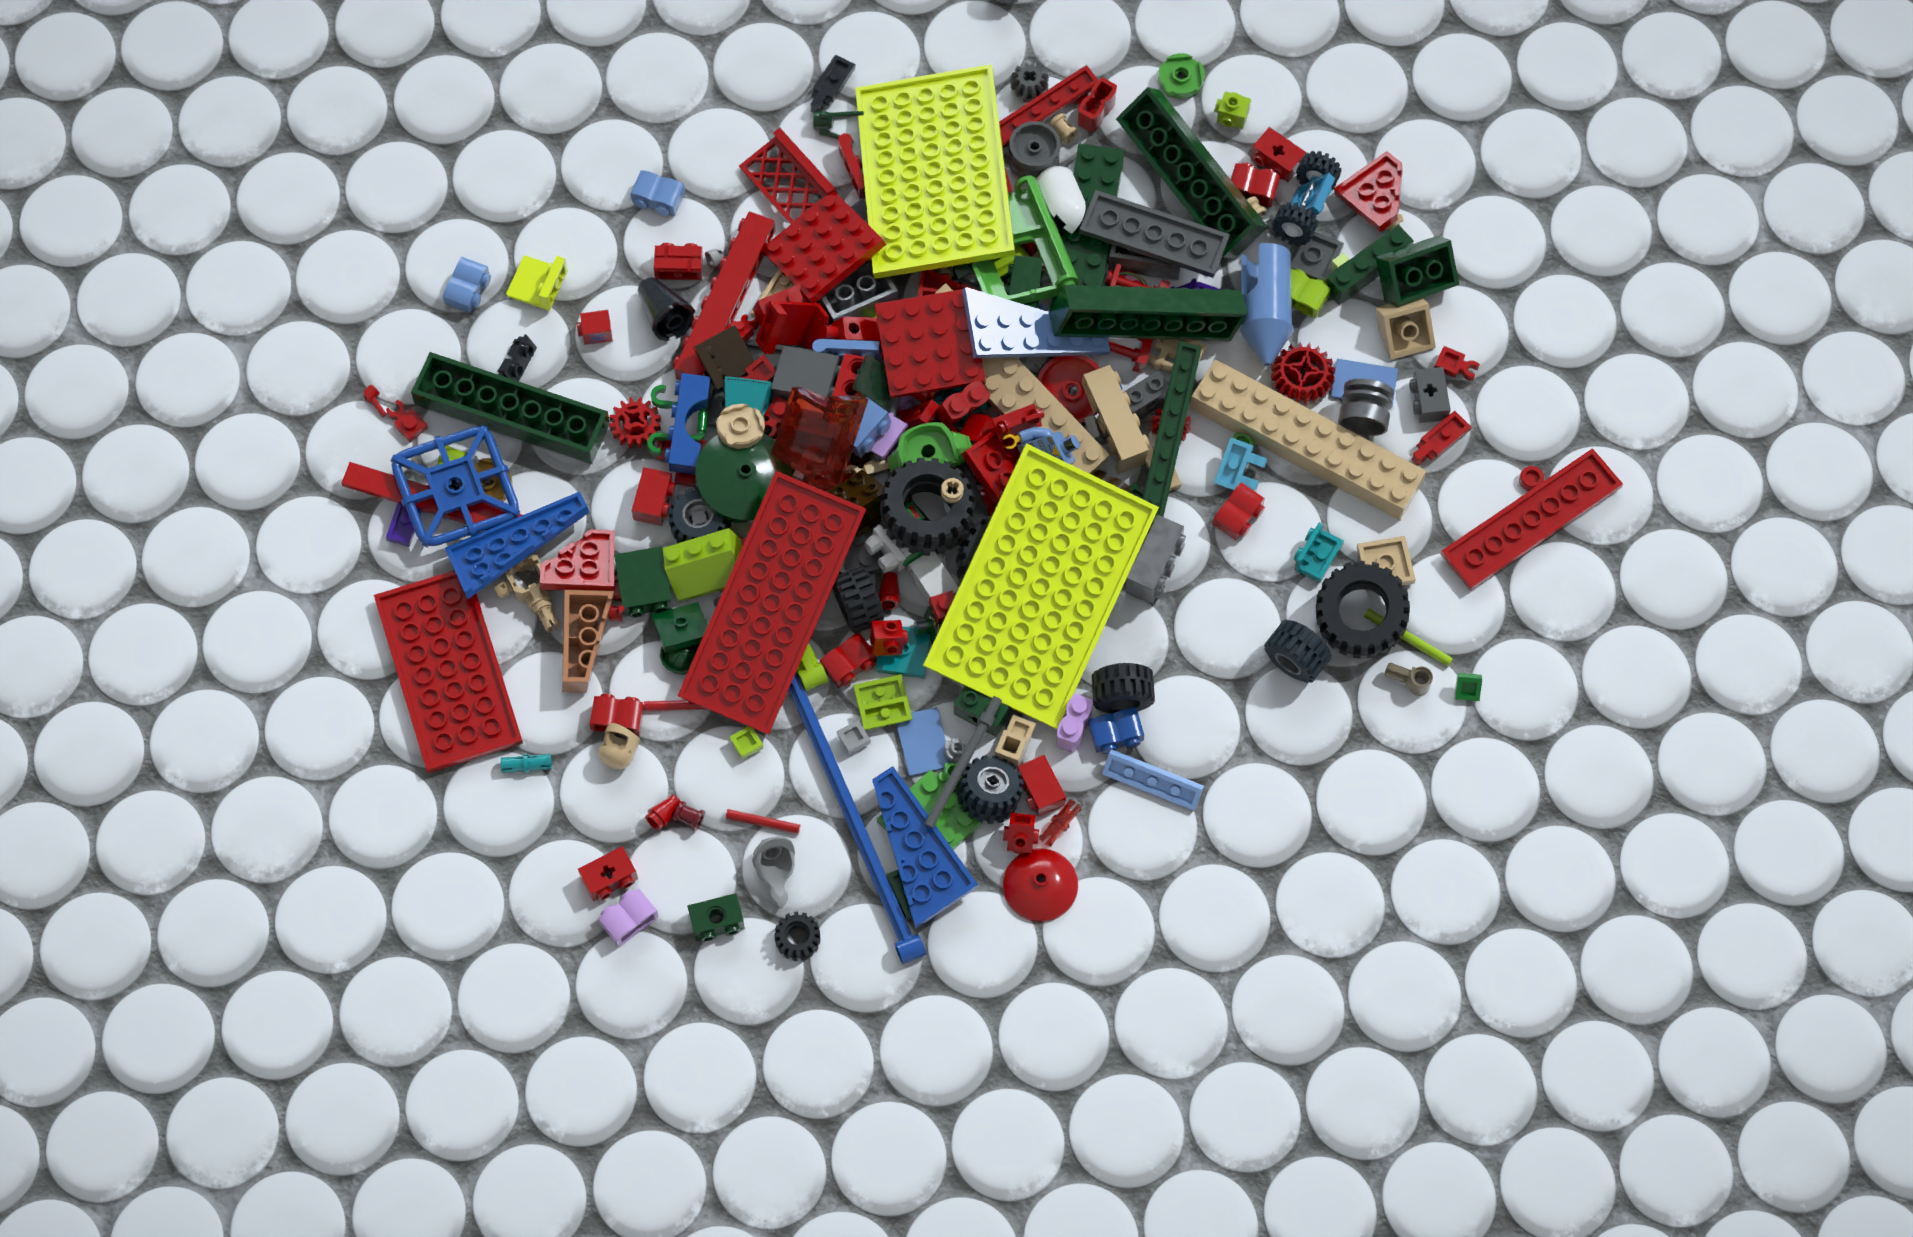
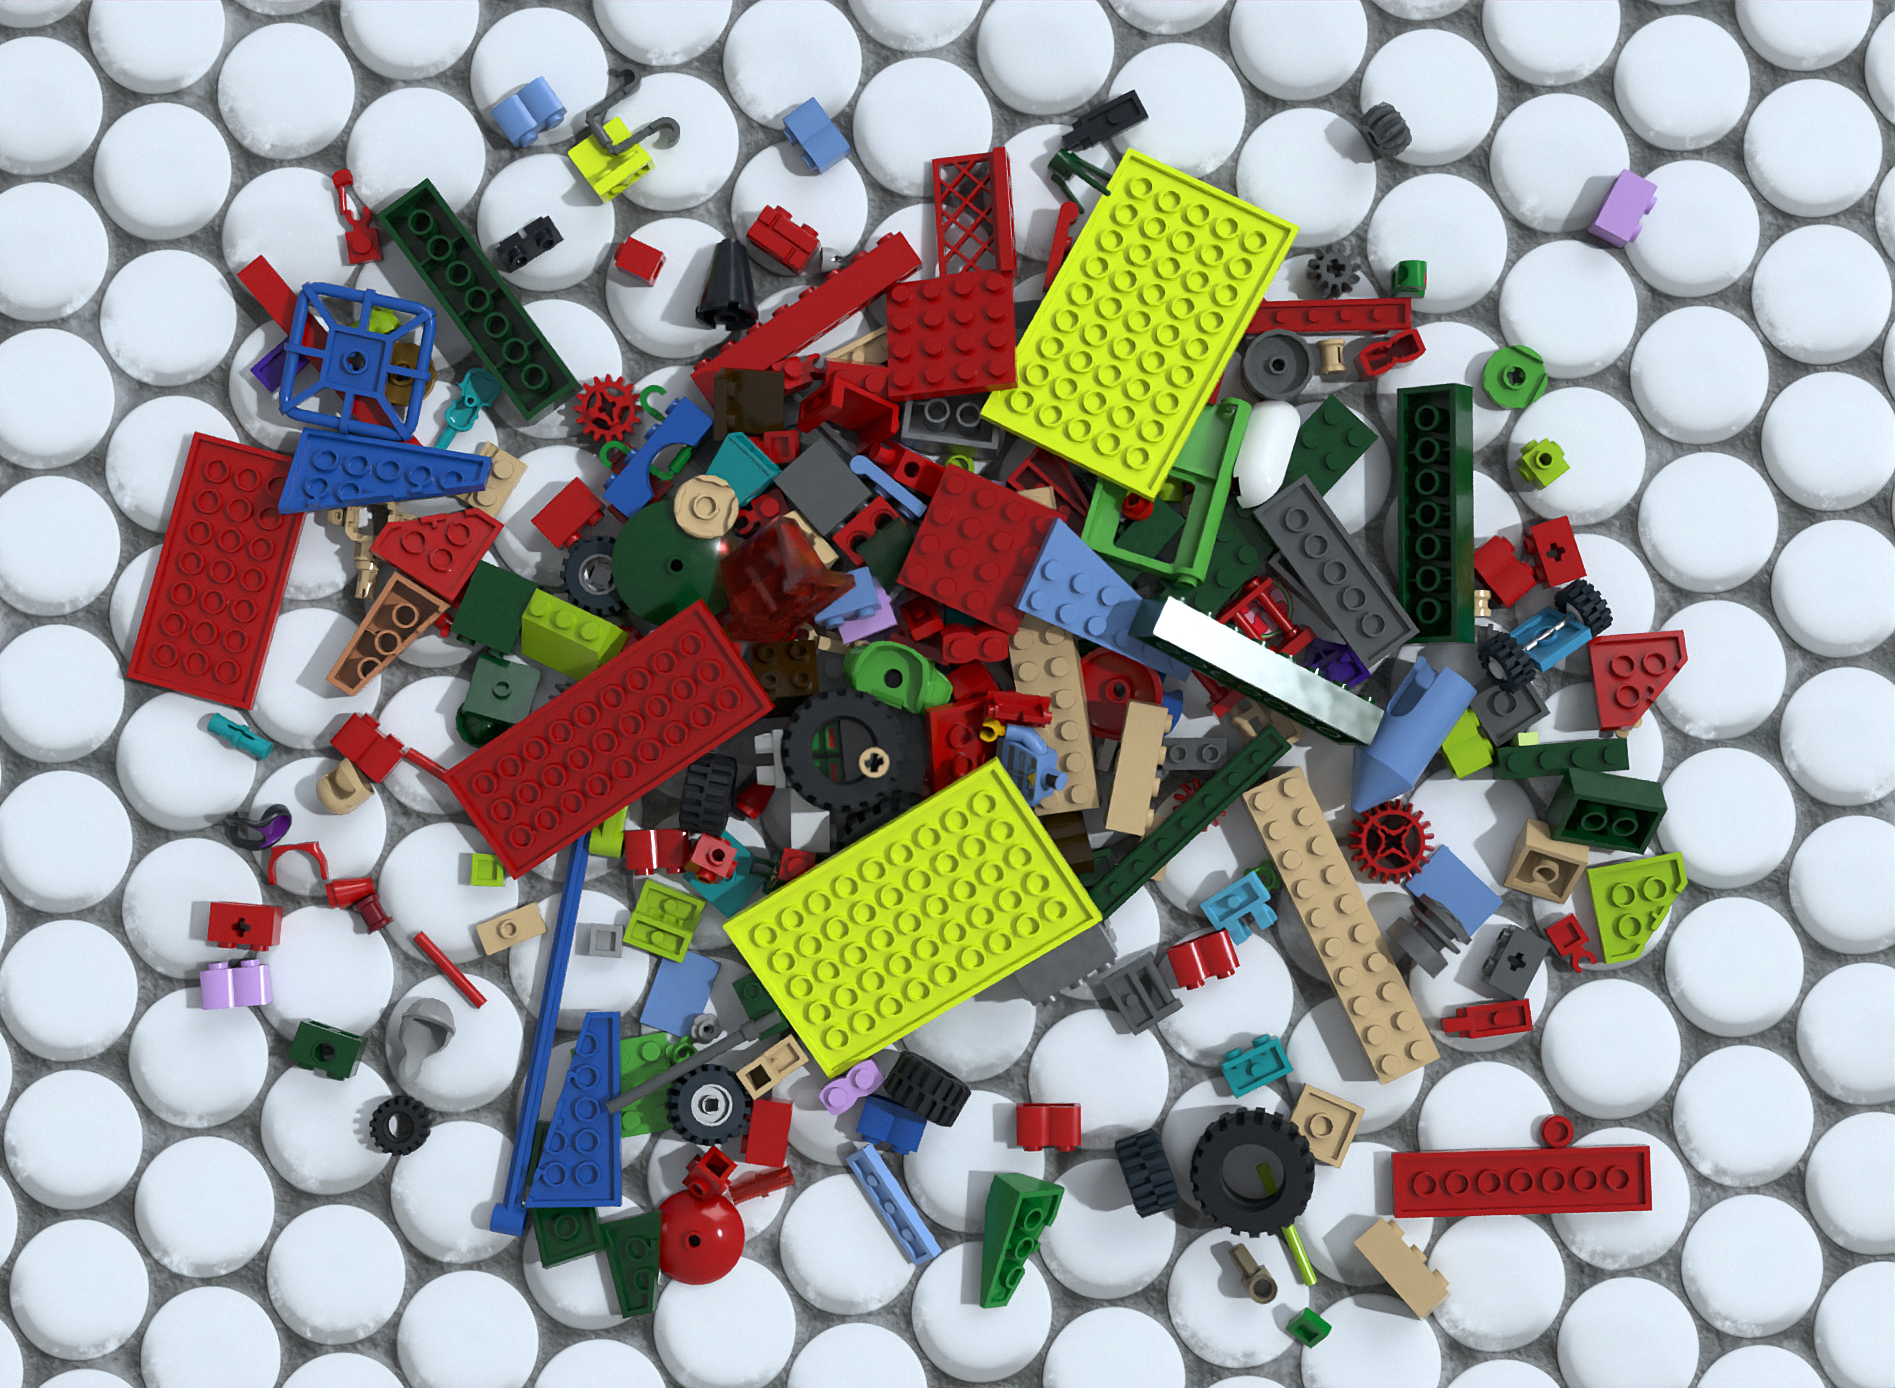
camera: 35 degrees right, 20 degrees up
none -> black piece [224,803,292,851]
none -> red cap [268,841,329,885]
none -> teal piece [432,368,501,450]
none -> tan plate [454,441,528,519]
none -> tan plate [475,902,548,956]
none -> dark green plate [530,1207,607,1270]
none -> dark grey piece [585,63,680,156]
none -> dark green wing [601,1209,662,1319]
none -> green wedge [980,1173,1065,1309]
none -> red brick [1016,1103,1081,1152]
none -> dark grey plate [1102,951,1184,1036]
none -> red plate [1122,492,1154,521]
none -> tan wedge [1353,1217,1451,1321]
none -> green leg [1391,260,1427,298]
none -> lime plate [1585,851,1688,964]

